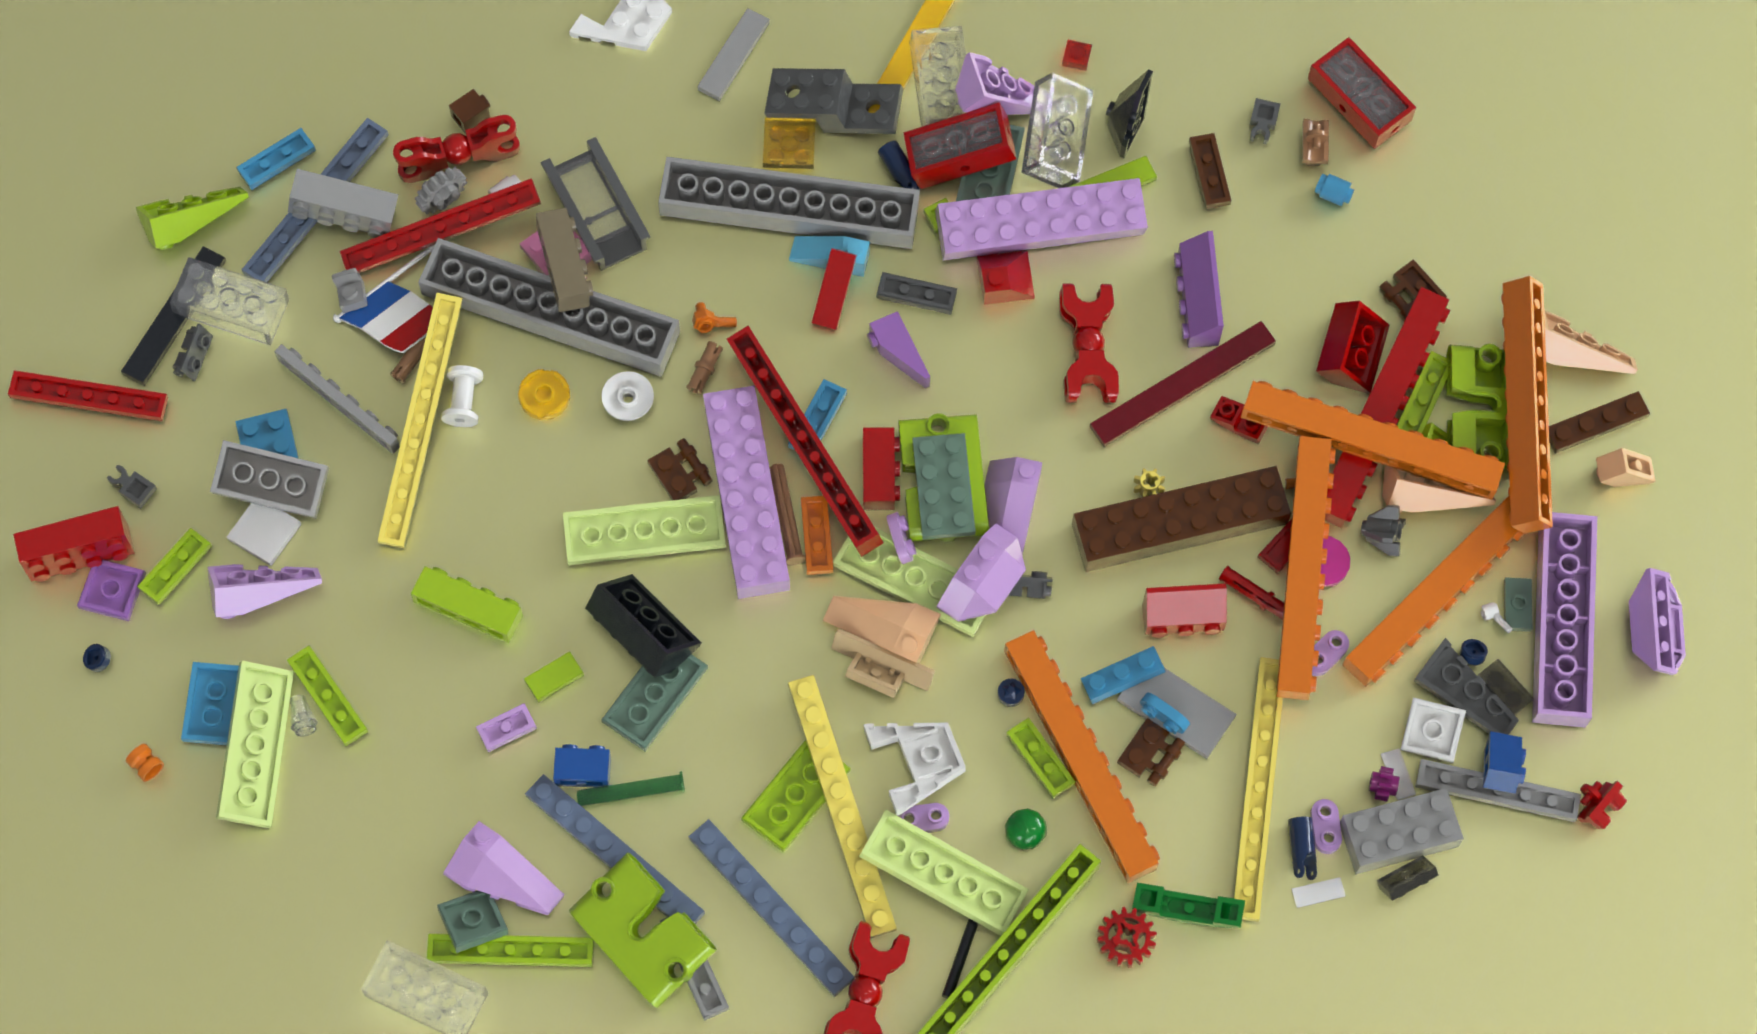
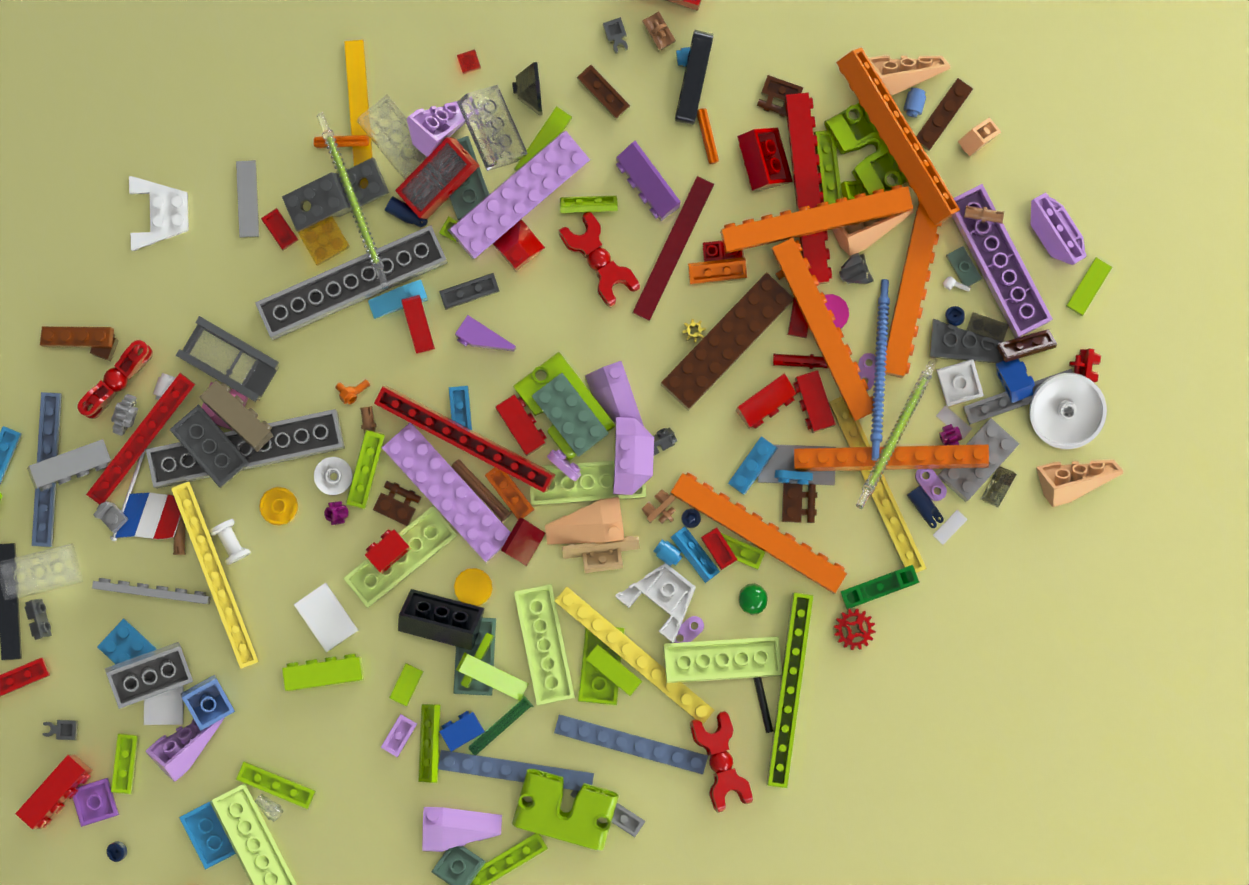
camera: 40 degrees left, 15 degrees up
none -> dark orange plate [40,326,114,348]
none -> dark grey tile [169,404,250,488]
none -> medium blue slope [181,675,235,731]
none -> red tile [261,208,298,250]
none -> white tile [294,583,359,652]
none -> orange axle [314,135,369,148]
none -> clear hose [317,113,389,289]
none -> magenta gear [324,501,348,525]
none -> lime plate [346,430,385,509]
none -> red brick [365,529,412,574]
none -> lime plate [418,704,440,783]
none -> yellow tile [454,568,493,606]
none -> tile [456,652,528,701]
none -> lime tile [460,633,495,688]
none -> dark red tile [501,517,546,566]
none -> yellowish green plate [514,584,575,705]
none -> lime tile [560,196,618,213]
none -> lime tile [586,644,642,696]
none -> medium nougat hips [642,490,676,523]
none -> dark azure brick [653,539,682,567]
none -> dark azure plate [671,526,720,583]
none -> black beam [675,30,714,125]
none -> orange plate [688,257,747,284]
none -> orange axle [697,108,719,164]
none -> red tile [701,528,737,570]
none -> red brick [793,370,836,433]
none -> orange brick [794,444,989,472]
none -> clear hose [856,357,938,509]
none -> medium blue hose [870,279,890,461]
none -> medium blue brick [903,88,926,117]
none -> medium nougat pin [964,205,1004,224]
none -> reddish brown tile [997,329,1057,362]
none -> white dish [1029,373,1107,449]
none -> light nougat wedge [1037,460,1123,507]
none -> lime tile [1066,257,1112,316]

